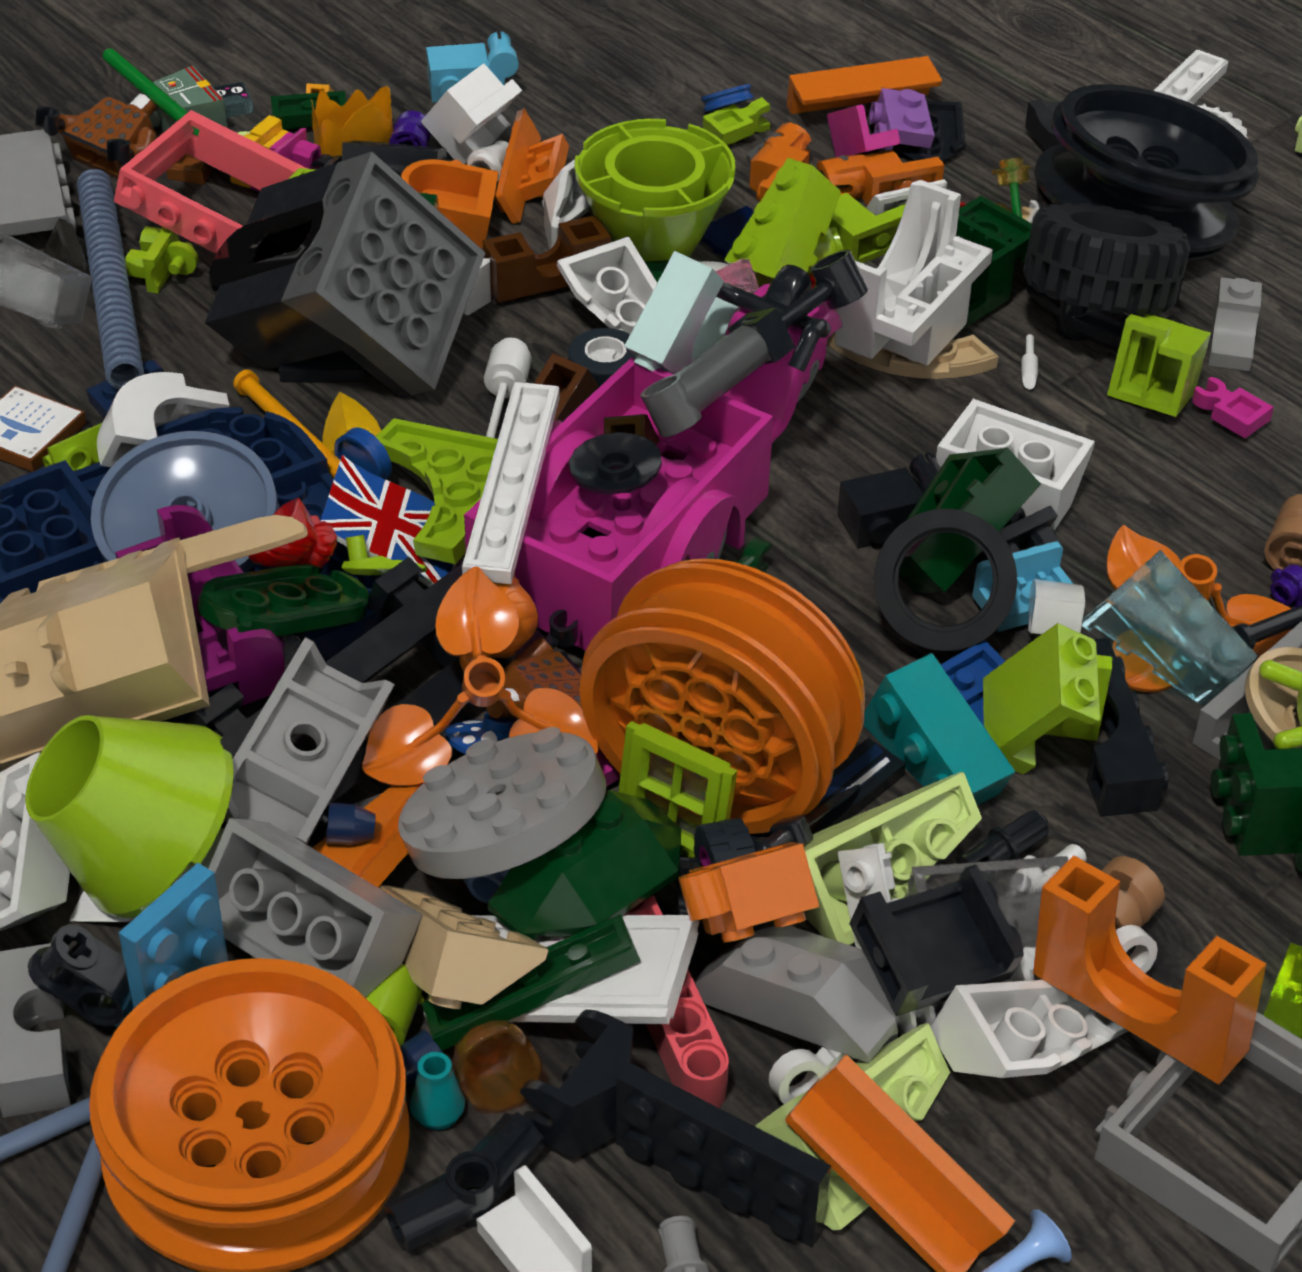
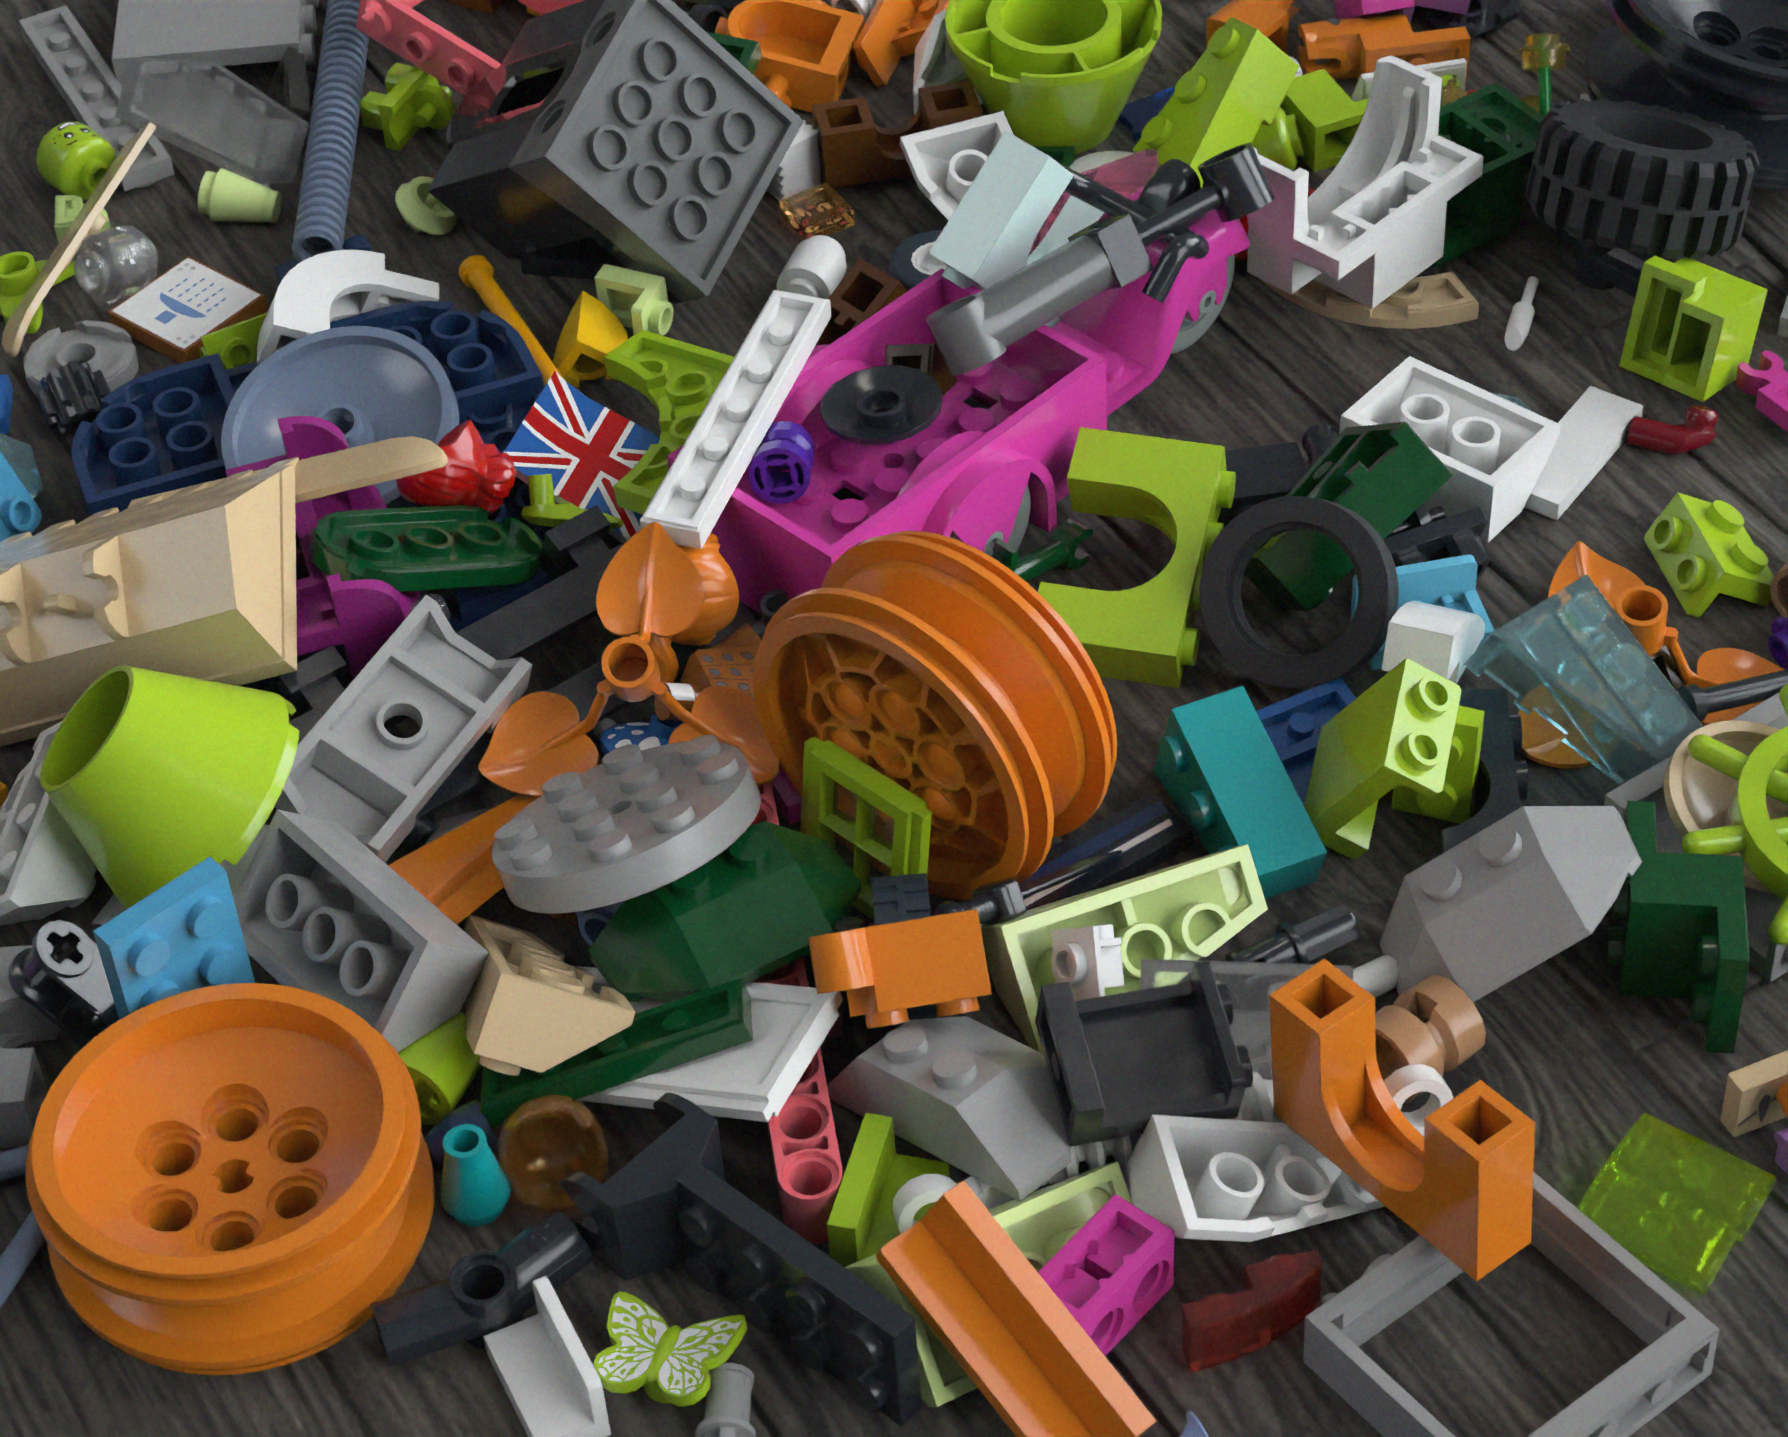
camera: 15 degrees right, 0 degrees up
dark blue hose [326,803,376,846] -> none
blue piece [334,427,392,480] -> none
none -> yellowish green cone [198,168,282,223]
none -> yellowish green hat [395,176,456,235]
none -> lime animal [593,1292,747,1407]
none -> yellowish green bracket [594,264,673,335]
none -> dark purple wheel [748,421,815,504]
none -> clear orange tile [780,182,855,240]
none -> lime panel [827,1112,950,1267]
none -> lime arch [1038,427,1236,688]
none -> dark pink brick [1038,1194,1174,1356]
none -> clear red slope [1182,1250,1322,1373]
none -> light grey wedge [1379,806,1642,1002]
none -> white tile [1524,386,1643,520]
none -> dark red arm [1627,405,1718,455]
none -> lime bracket [1644,492,1774,618]

